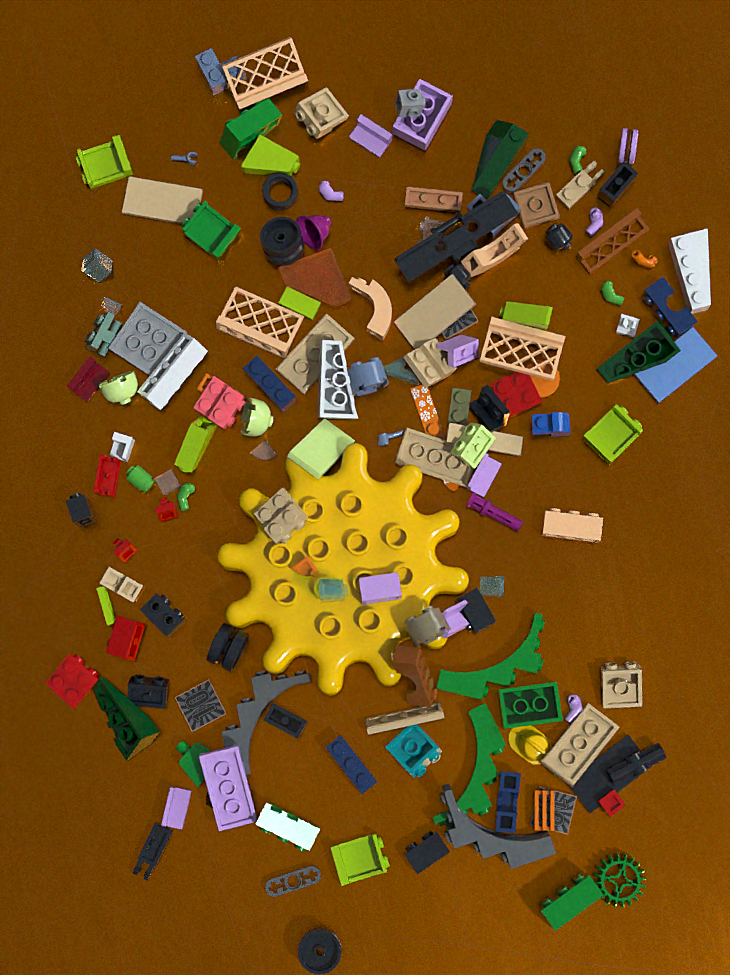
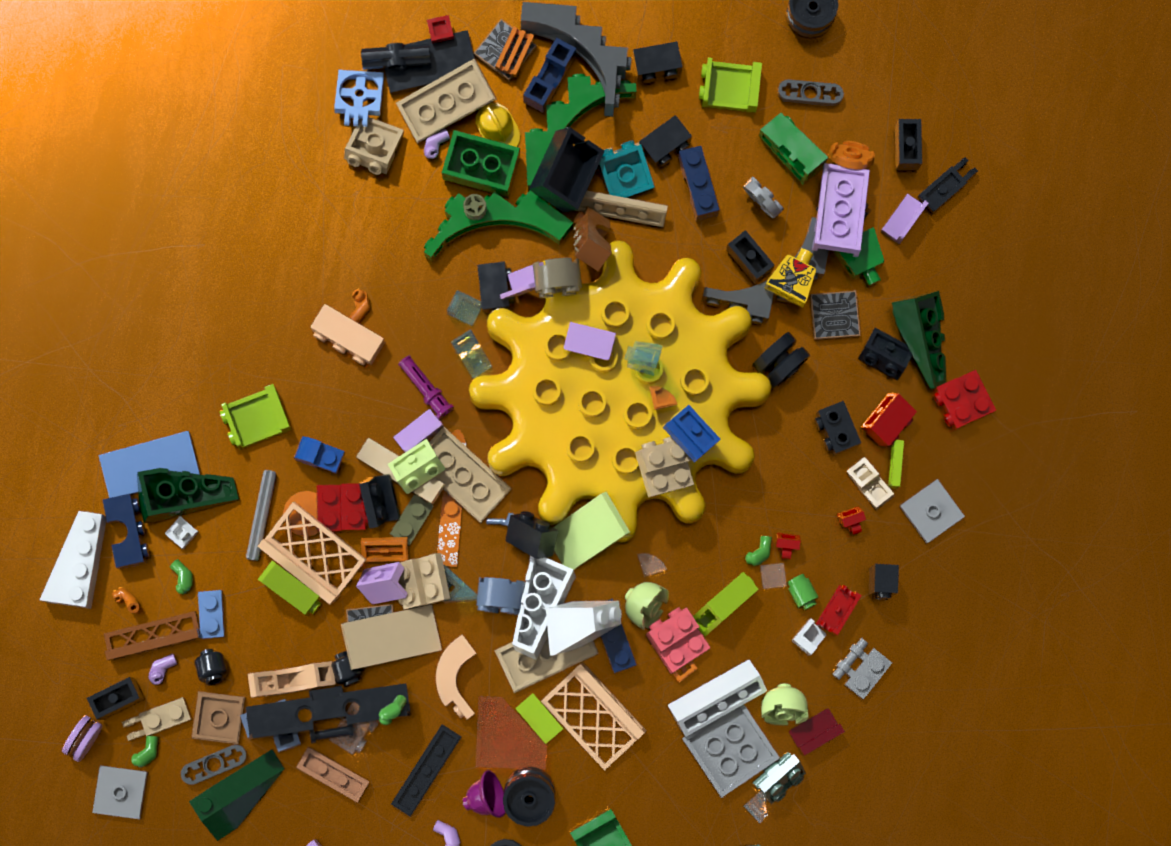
camera: 165 degrees left, 0 degrees up
none -> light grey plate [92,766,148,819]
none -> medium blue plate [198,590,225,639]
none -> light grey axle [246,470,276,561]
none -> light blue piece [334,70,384,127]
none -> orange arm [349,289,370,323]
none -> orange tile [361,537,409,562]
none -> bright green arm [379,695,407,725]
none -> black tile [391,724,461,817]
none -> clear light blue slope [451,330,492,378]
none -> olive wheel [463,194,487,221]
none -> black brick [505,511,558,559]
none -> black piece [529,127,605,213]
none -> white slope [546,601,622,655]
none -> black brick [639,115,692,168]
none -> blue plate [663,405,721,463]
none -> light grey plate [743,177,784,219]
none -> yellow torso [764,248,816,308]
none -> orange tile [829,141,875,169]
none -> light grey plate [832,638,892,700]
none -> black brick [895,119,922,170]
none -> light grey plate [899,479,965,544]

